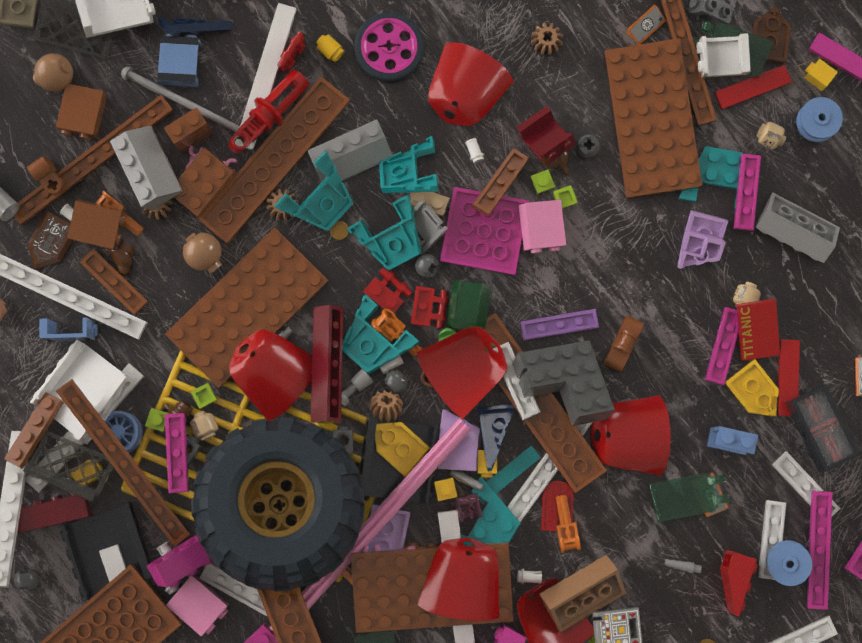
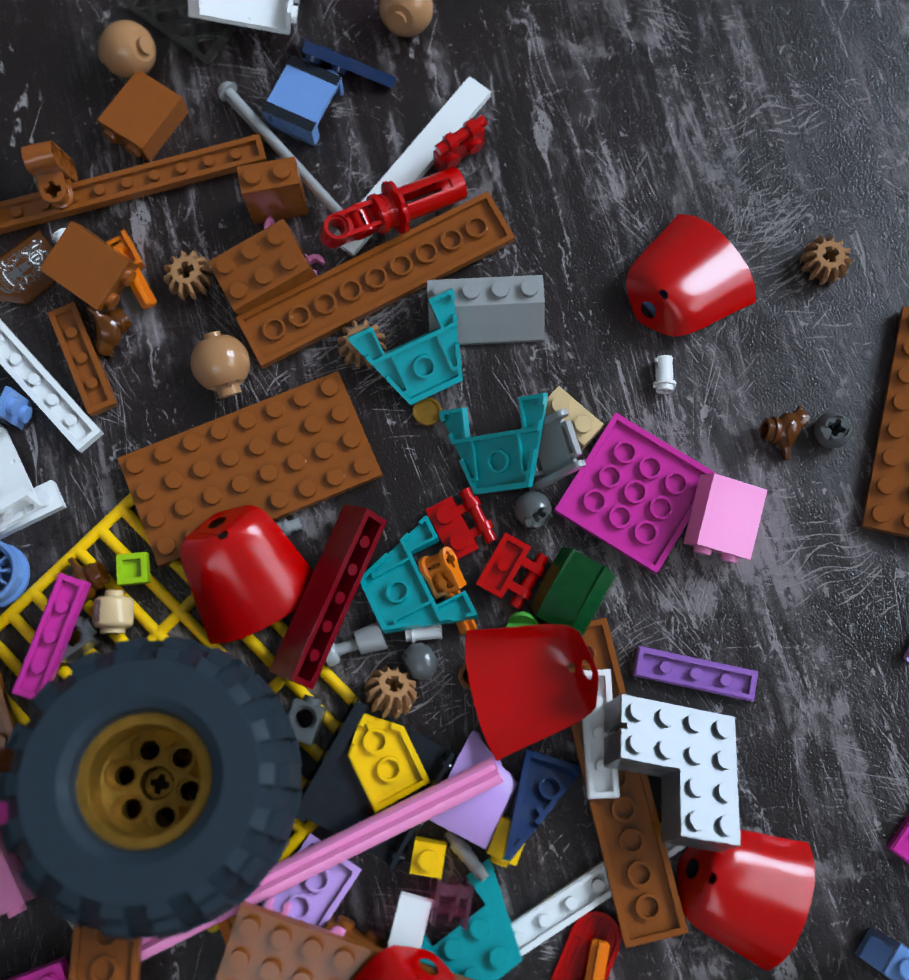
camera: 25 degrees right, 5 degrees down
light grey slope [110,126,183,211] -> none
lime plate [145,408,168,432] -> none
yellow brick [316,34,344,62] -> none
wedge [354,12,425,81] -> none
teal wing [379,136,439,193] -> none
dark orange plate [472,148,529,217] -> none
teal sticker [474,446,541,505] -> none
dark red panel [516,106,576,166] -> none
lime plate [530,169,555,195] -> none
lime plate [553,185,578,209] -> none
dark orange piece [603,315,644,373] -> none

